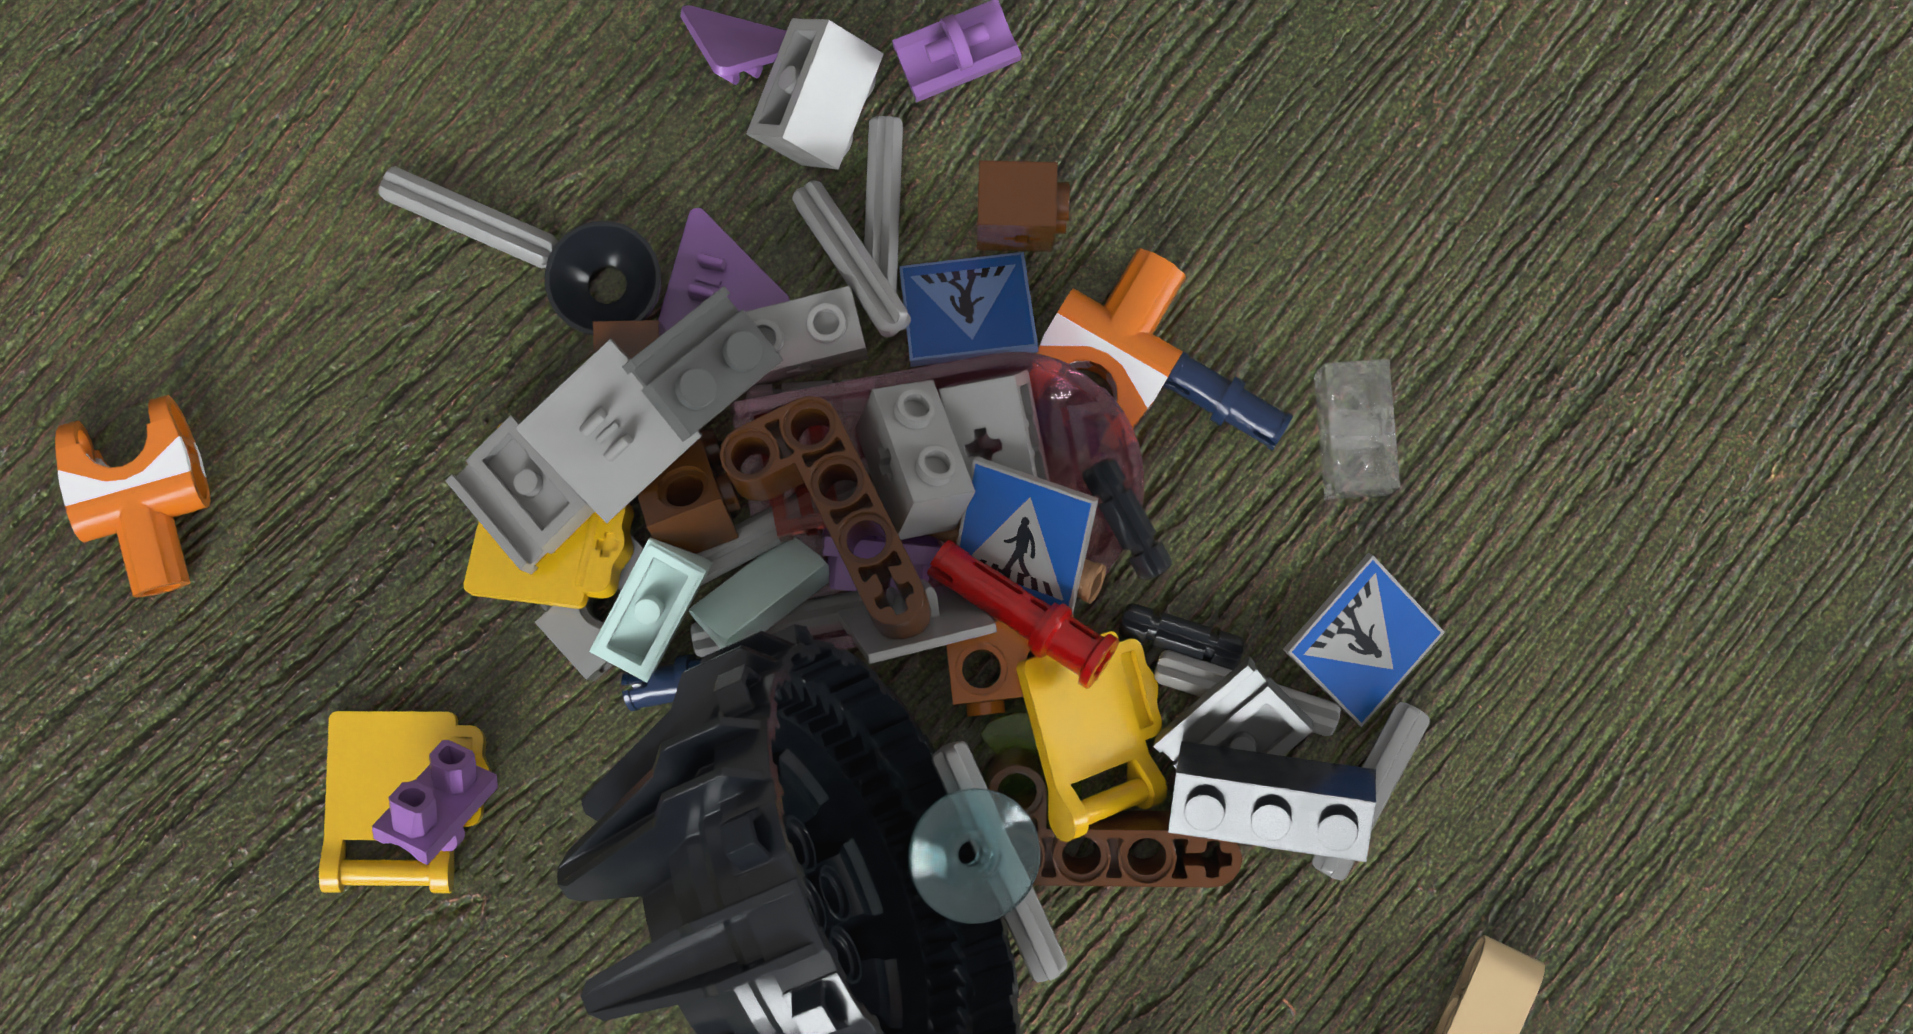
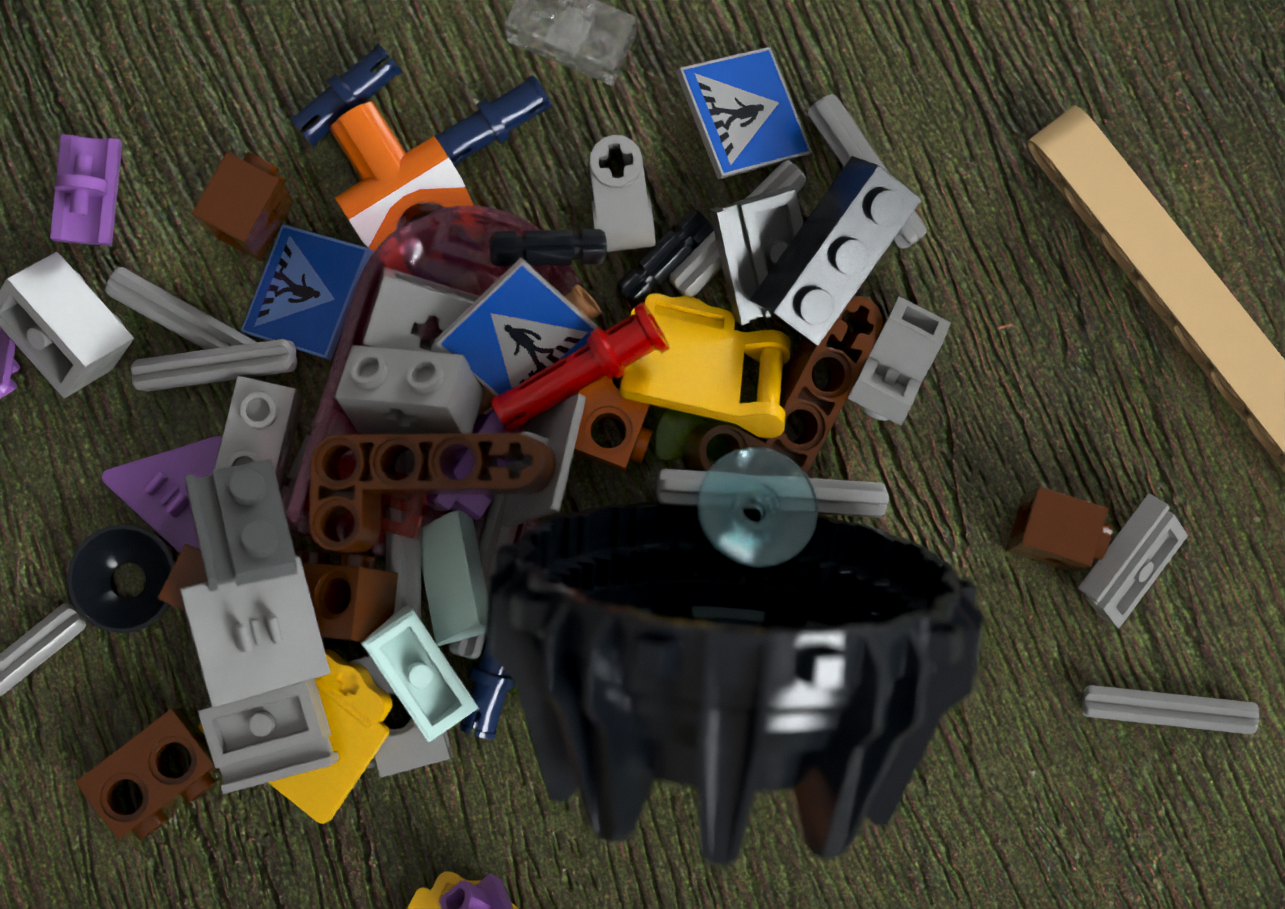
camera: 65 degrees left, 0 degrees up
none -> reddish brown brick [75,708,219,841]
none -> dark blue pin [290,43,402,147]
none -> light grey piece [590,135,656,252]
none -> light grey brick [848,296,951,426]

